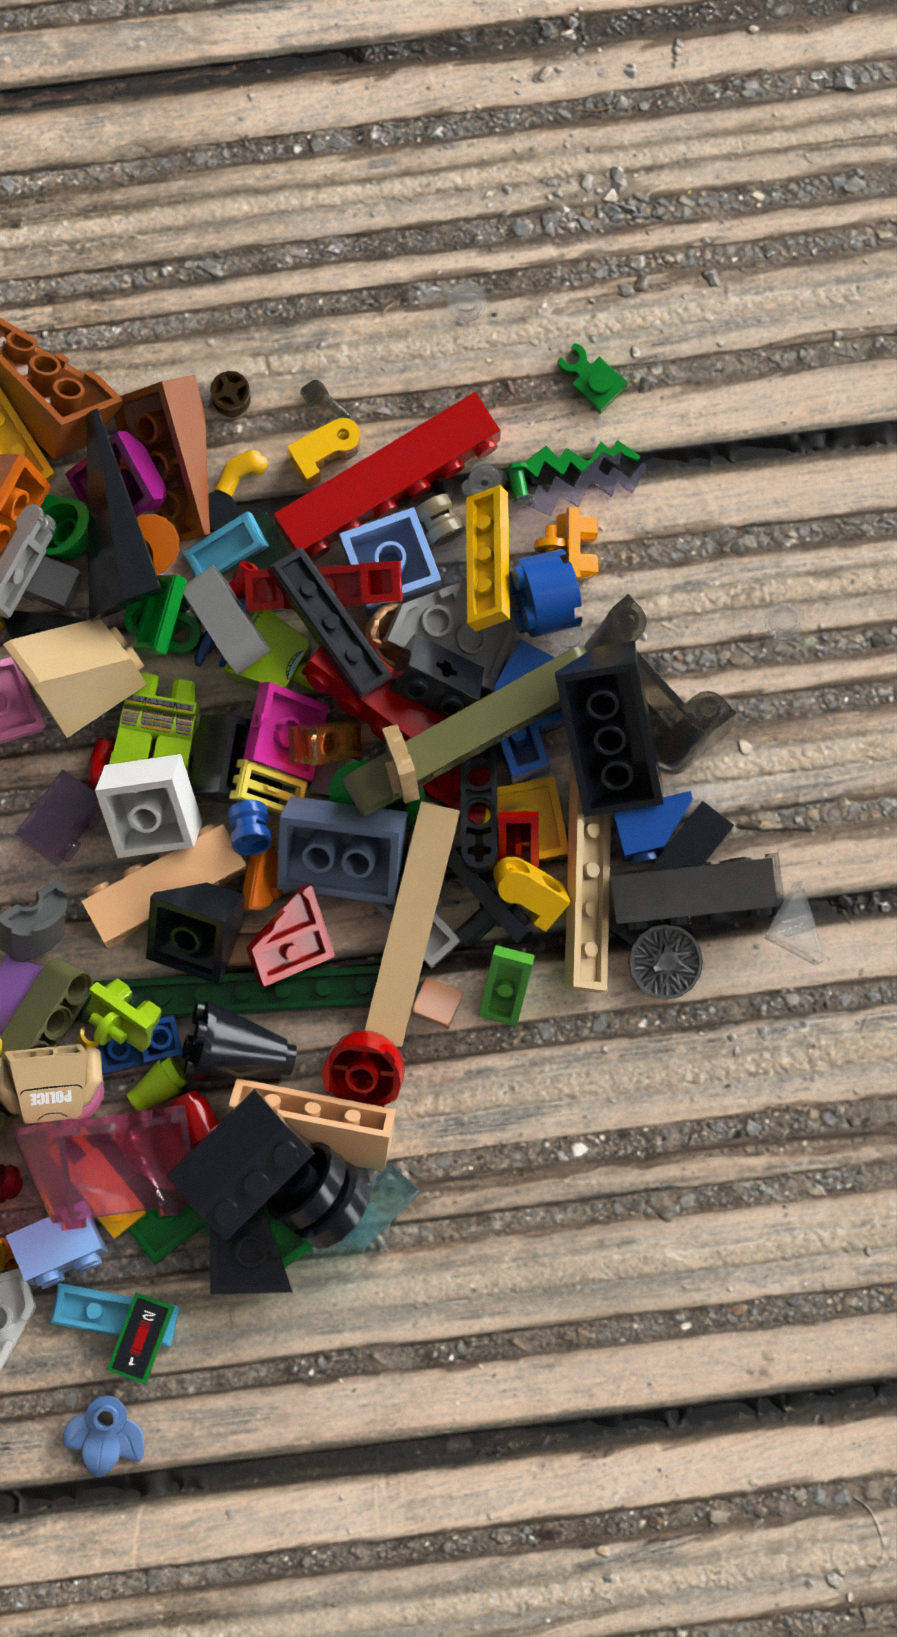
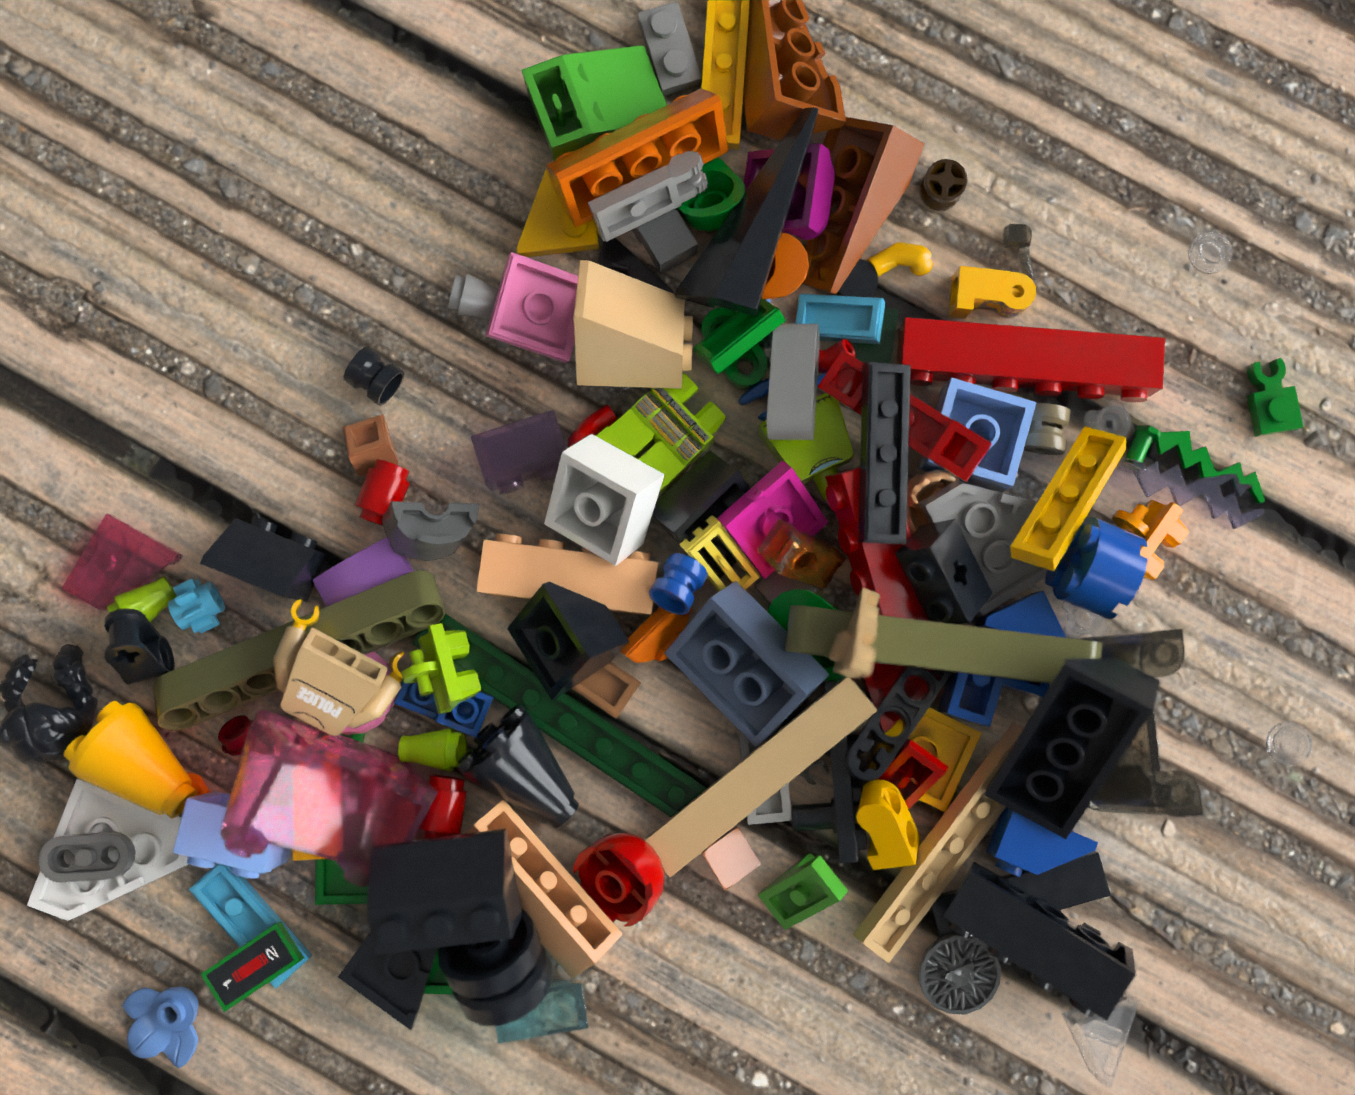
camera: 35 degrees right, 5 degrees up
wing [246,883,335,987] -> none

